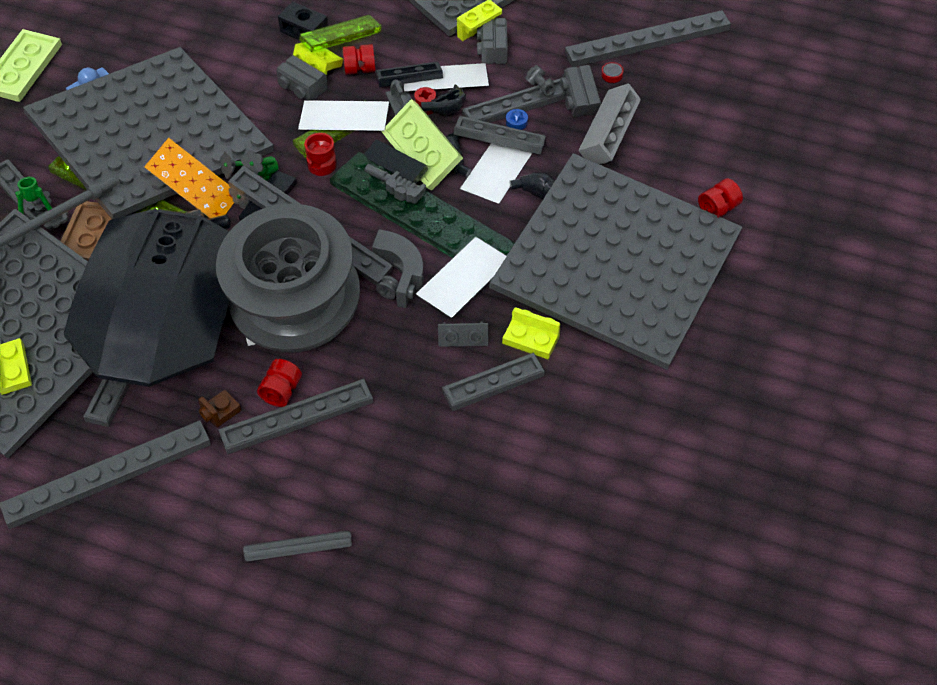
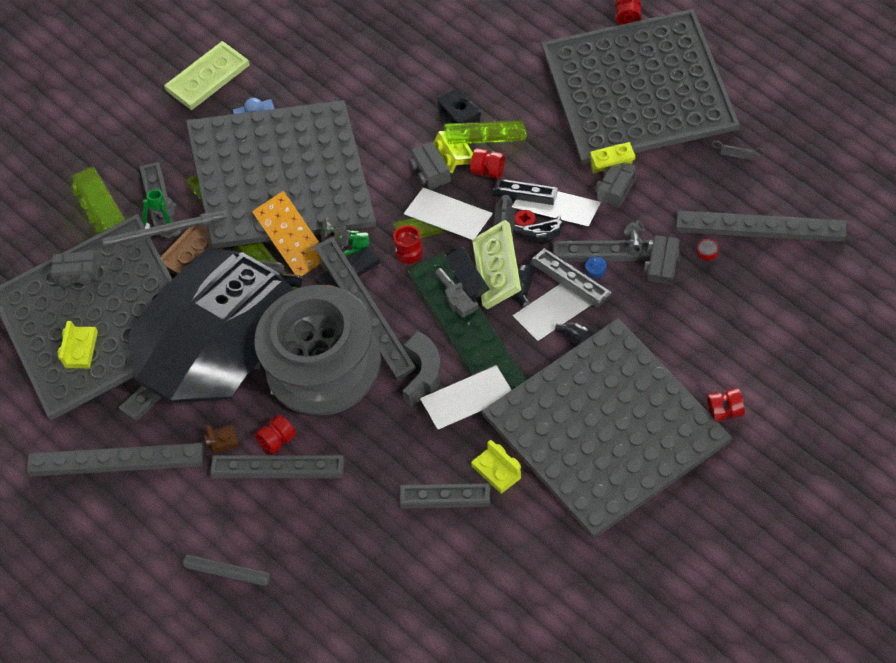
camera: 30 degrees right, 0 degrees up
dark grey bush [376,276,399,299] -> none
dark grey hinge [438,321,488,347] -> none
light grey brick [578,83,641,164] -> none

